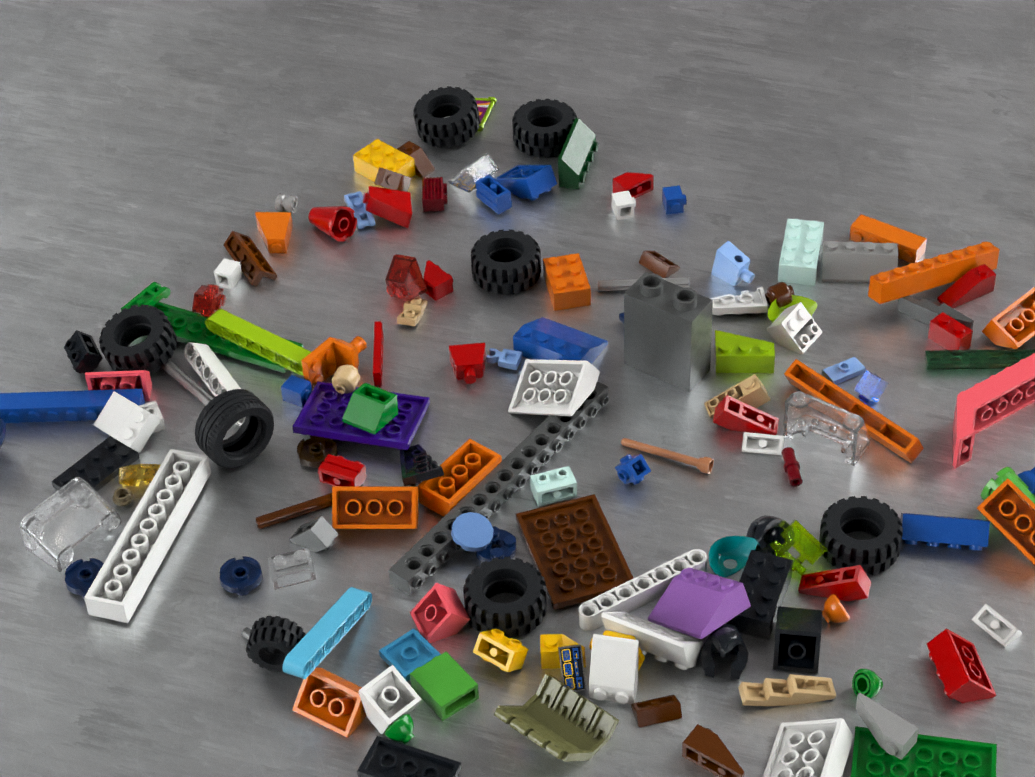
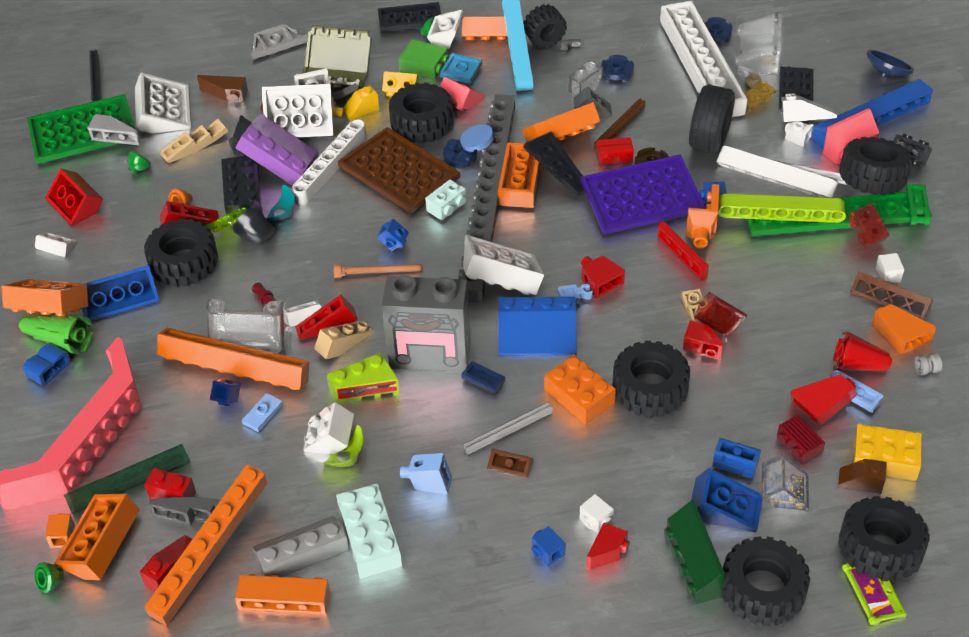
camera: 150 degrees right, 5 degrees up
tan head [332,364,360,394] -> none
green slope [342,383,398,434] -> none
reddish brown slope [374,167,412,192] -> none
white wing [709,287,768,316] -> none
reddish brown head [765,282,795,308] -> none
black slope [773,606,822,674] -> none

